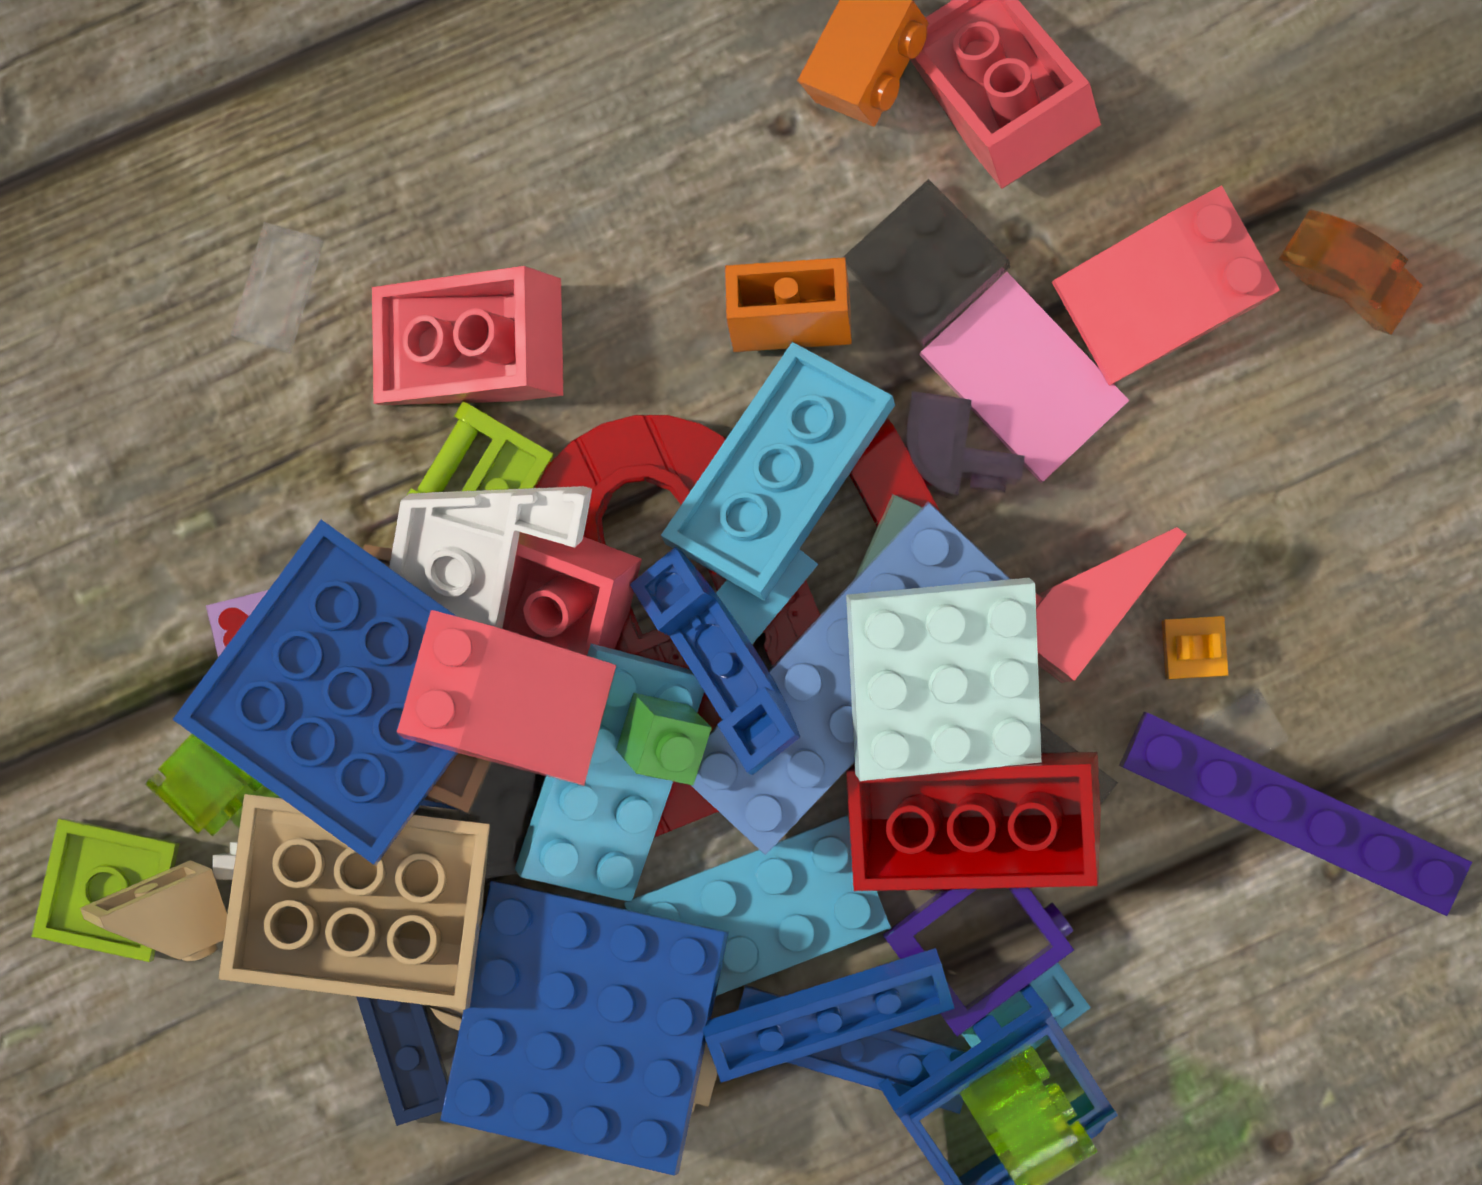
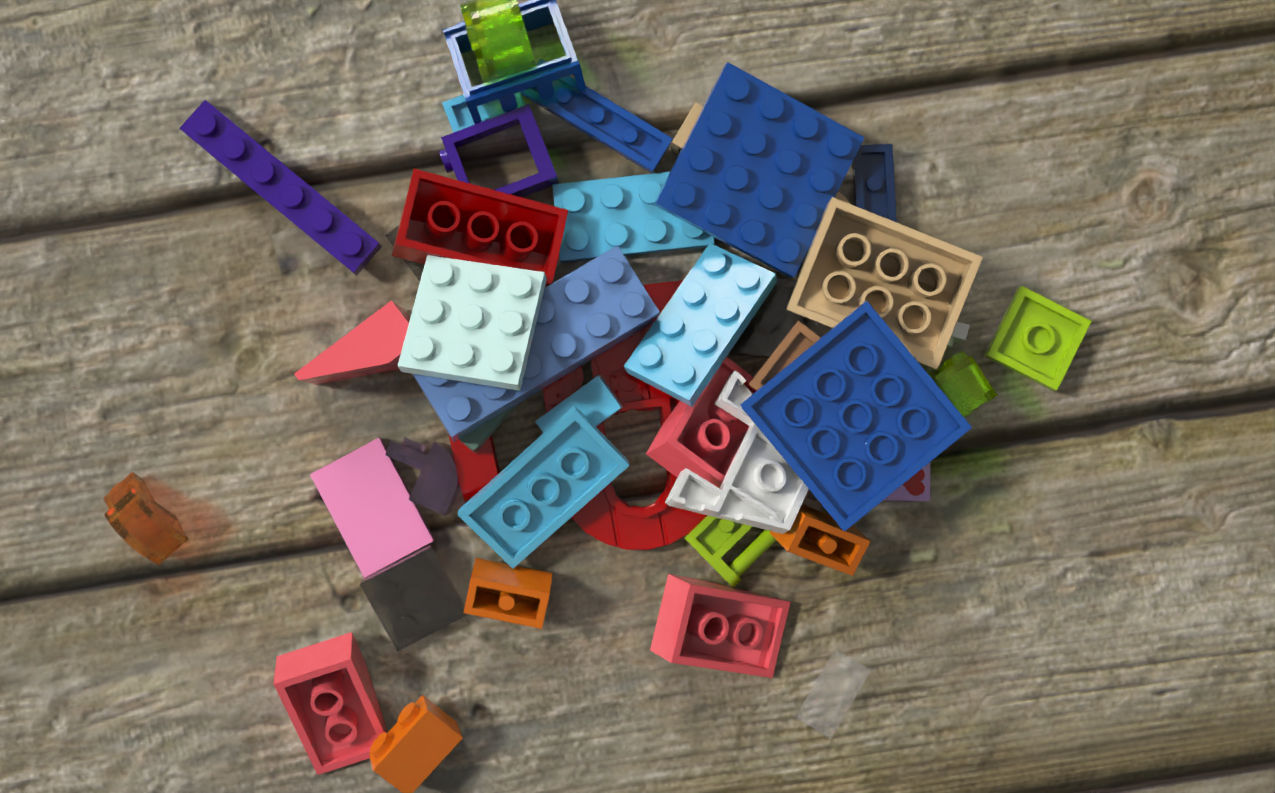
camera: 165 degrees left, 0 degrees up
tan slope [80,860,227,962] -> none
coral slope [397,610,616,786] -> none
bright green brick [616,693,712,786] -> none
blue slope [630,547,800,775] -> none
blue plate [702,948,955,1083] -> none
coral slope [1052,185,1280,386] -> none
light orange tile [1162,616,1229,680] -> none
none -> orange brick [770,504,871,576]

